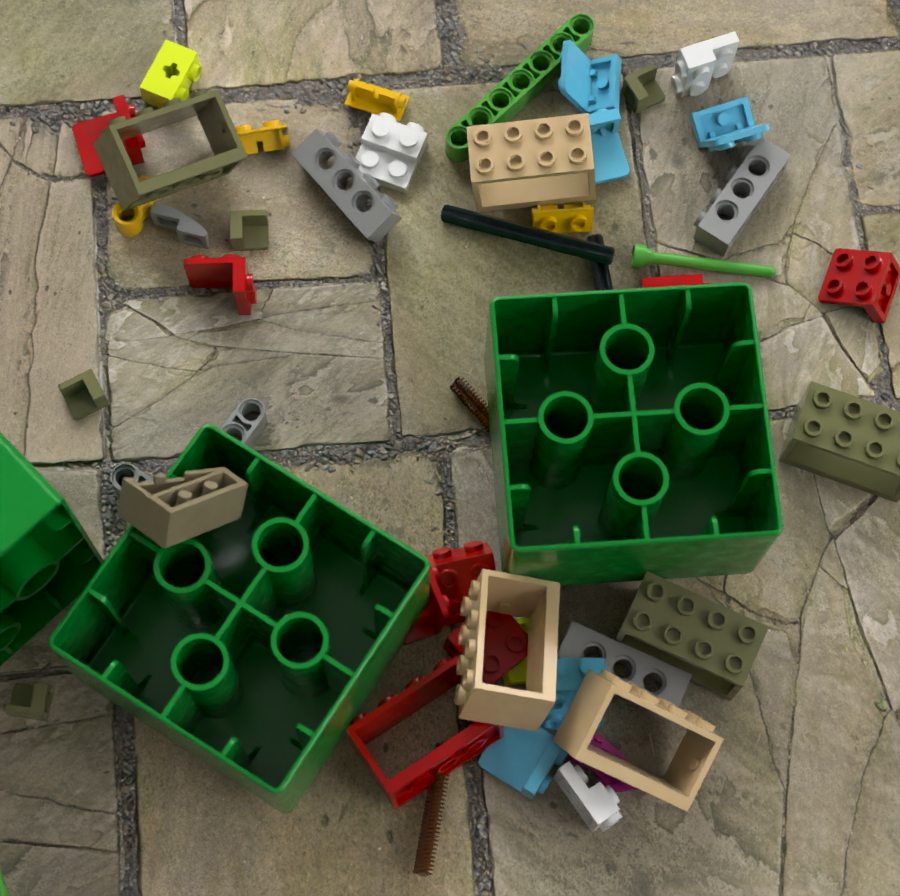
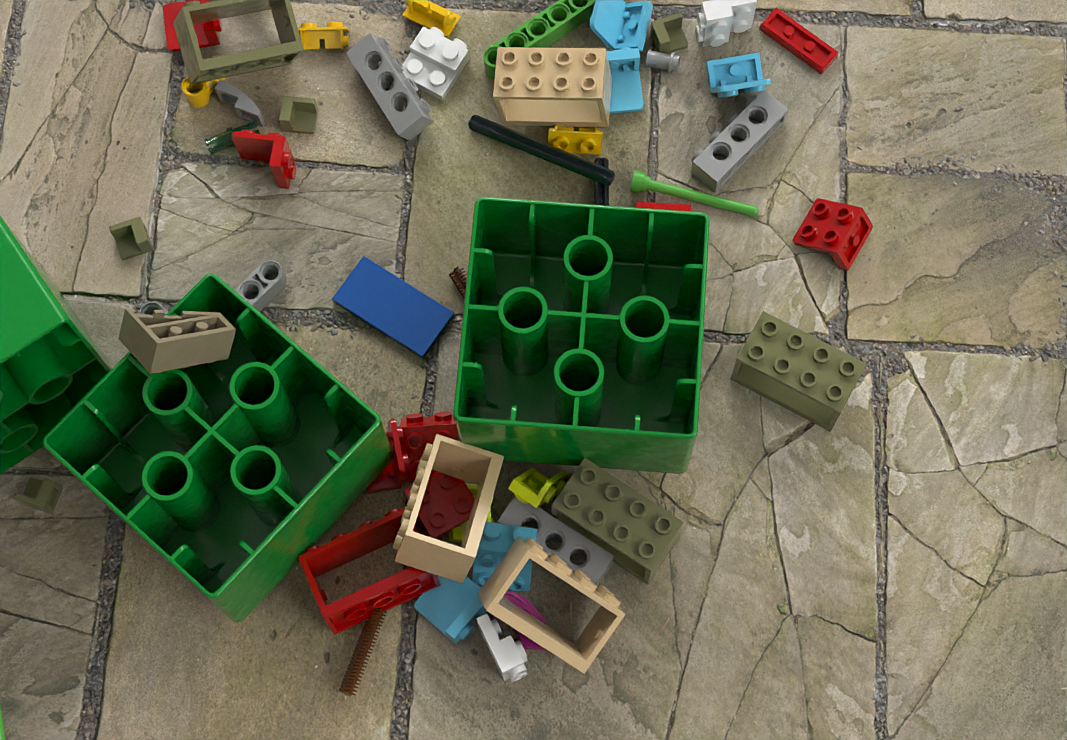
camera: 15 degrees right, 0 degrees up
none -> clear green pin [204,120,260,156]
none -> blue tile [332,256,454,359]
none -> neon yellow bracket [508,467,568,508]
none -> light grey pin [646,50,680,73]
none -> red tile [759,7,839,75]

